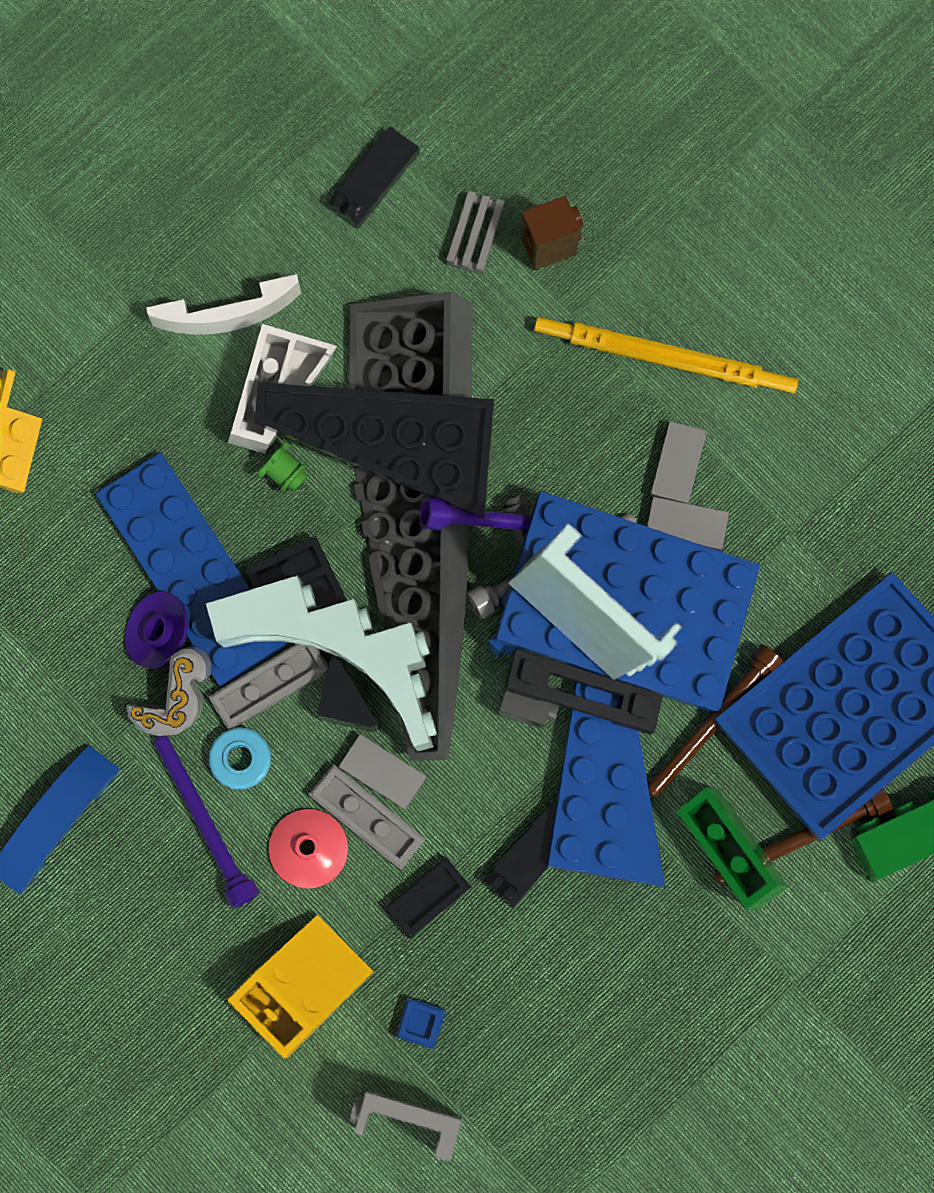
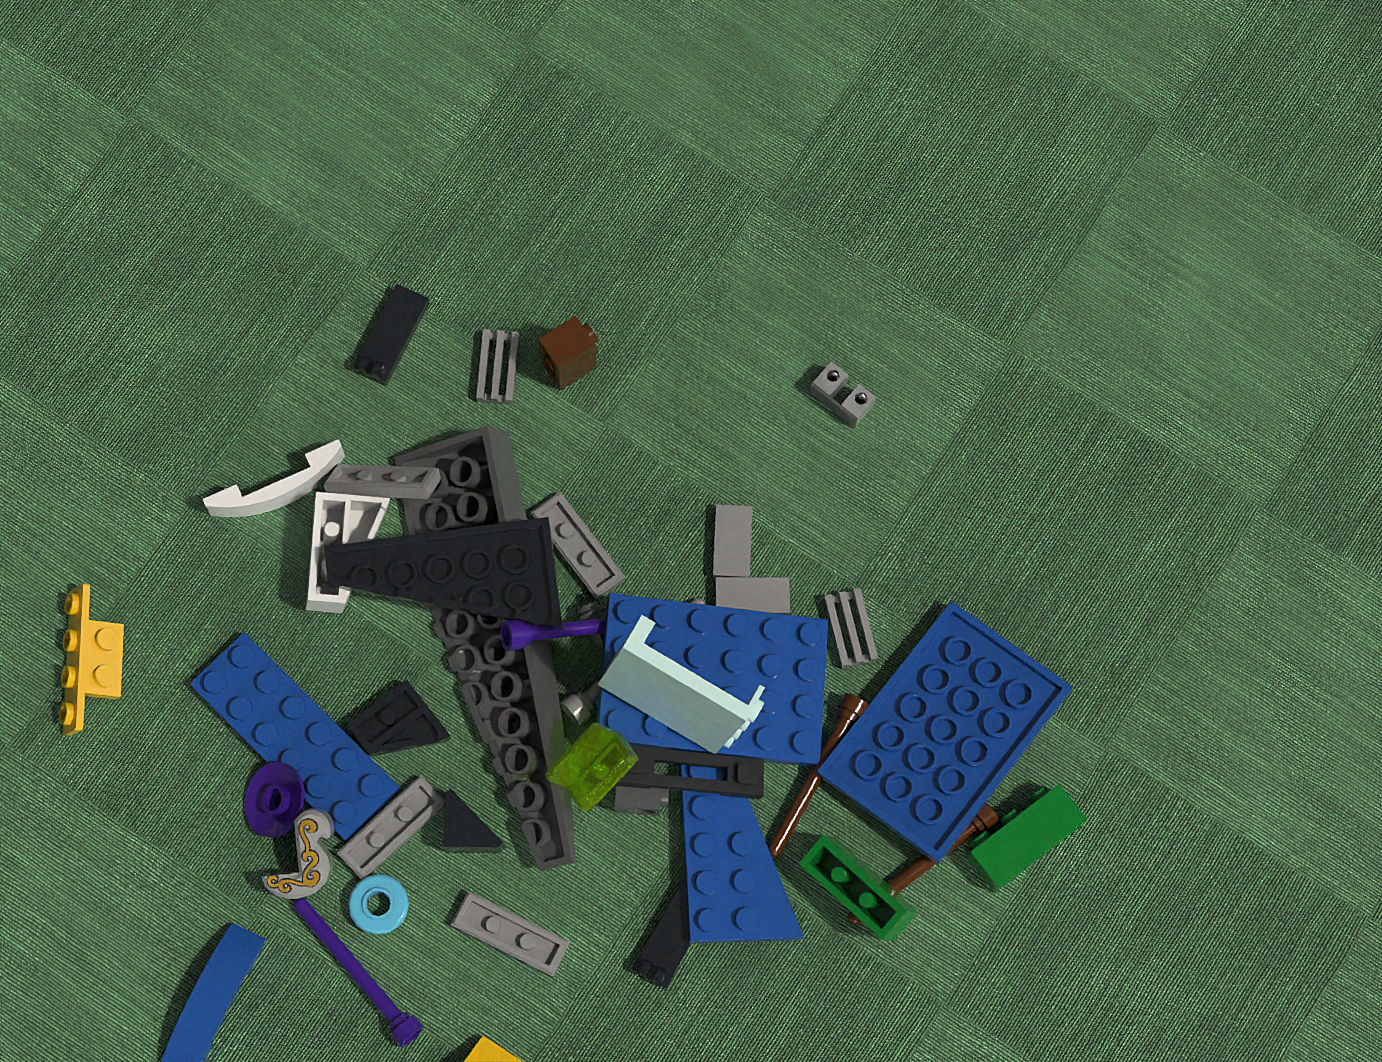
camera: 15 degrees left, 5 degrees down
light aqua arch [206,576,437,751] -> none
bright green brick [257,442,309,493] -> none
coral dish [269,809,348,889] -> none
light grey tile [339,734,427,811] -> none
black tile [385,857,471,939] -> none
yellow axle [534,317,799,394] -> none
none -> light grey tile [324,464,441,499]
none -> light grey tile [531,492,626,601]
none -> clear neon green panel [545,722,639,812]
none -> flat silver piece [809,361,876,428]
none -> light grey tile [824,588,878,669]

